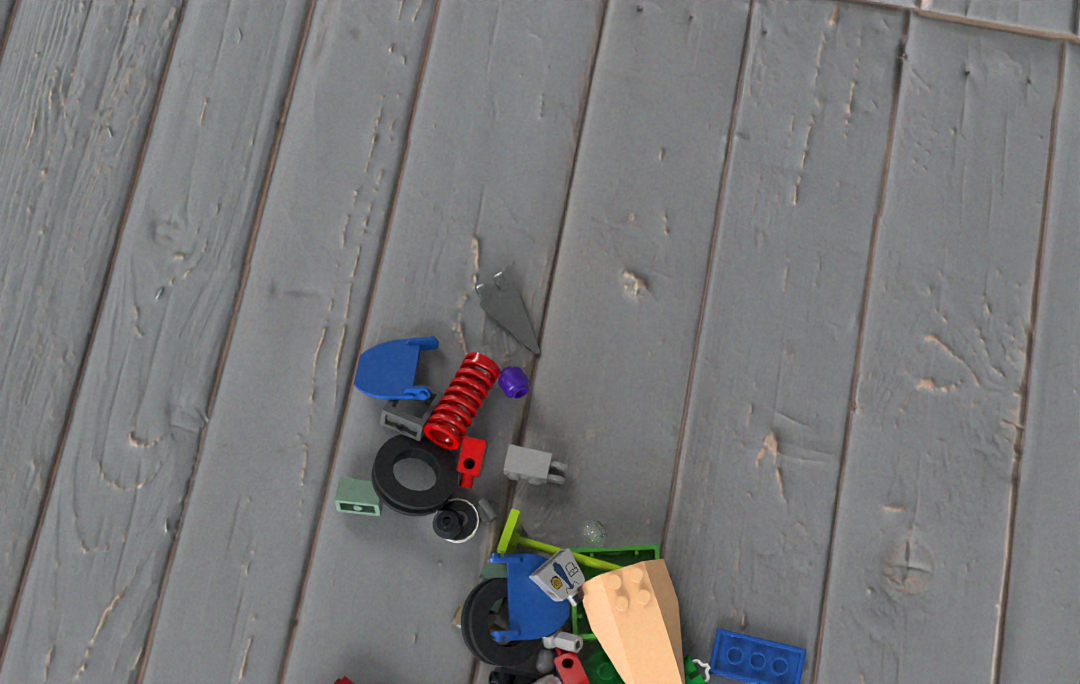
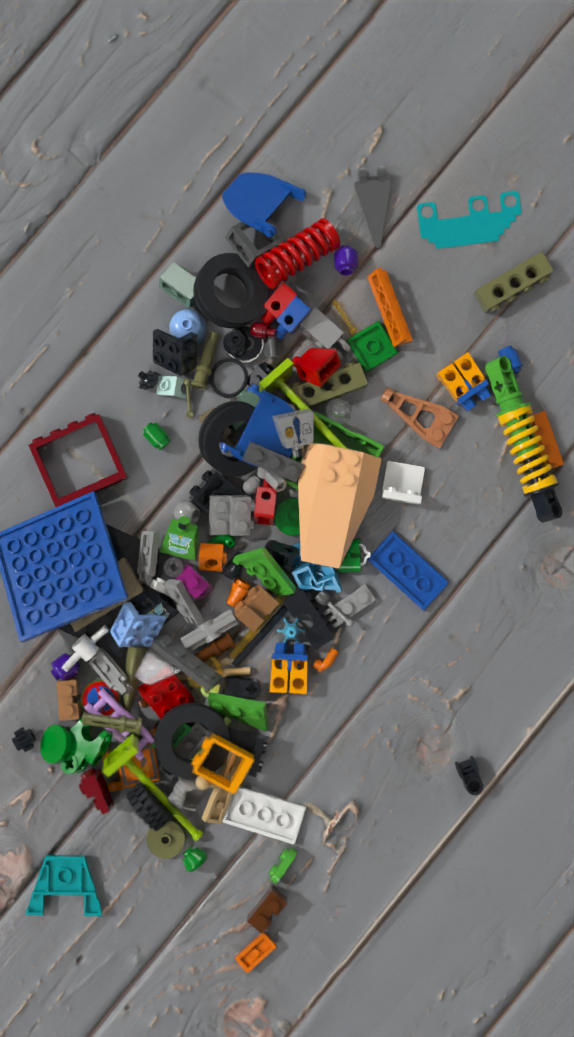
camera: 25 degrees right, 15 degrees up
none -> black plant [138,370,157,390]
none -> green brick [143,422,171,451]
none -> black bracket [153,329,197,376]
none -> light aqua bracket [156,376,193,400]
none -> light blue cylinder [169,309,207,345]
none -> olive hinge [184,378,194,418]
none -> olive pin [190,331,221,390]
none -> black tyre [210,358,248,398]
none -> dark grey plate [242,441,304,482]
none -> black bracket [247,362,274,391]
none -> dark red cylinder [250,322,277,339]
none -> blue torso [276,297,312,340]
none -> olive brick [290,362,368,411]
none -> red torso [292,348,341,387]
none -> clear yellow hinge [332,299,357,334]
none -> green tile [346,321,398,373]
none -> orange fence [367,268,413,347]
none -> nougat plate [380,387,459,449]
none -> white bracket [381,461,425,505]
none -> teal piece [417,191,522,249]
none -> light orange hips [435,352,491,411]
none -> olive brick [474,251,554,313]
none -> piece [485,356,563,523]
none -> blue brick [498,345,523,374]
none -> orange plate [530,411,564,468]

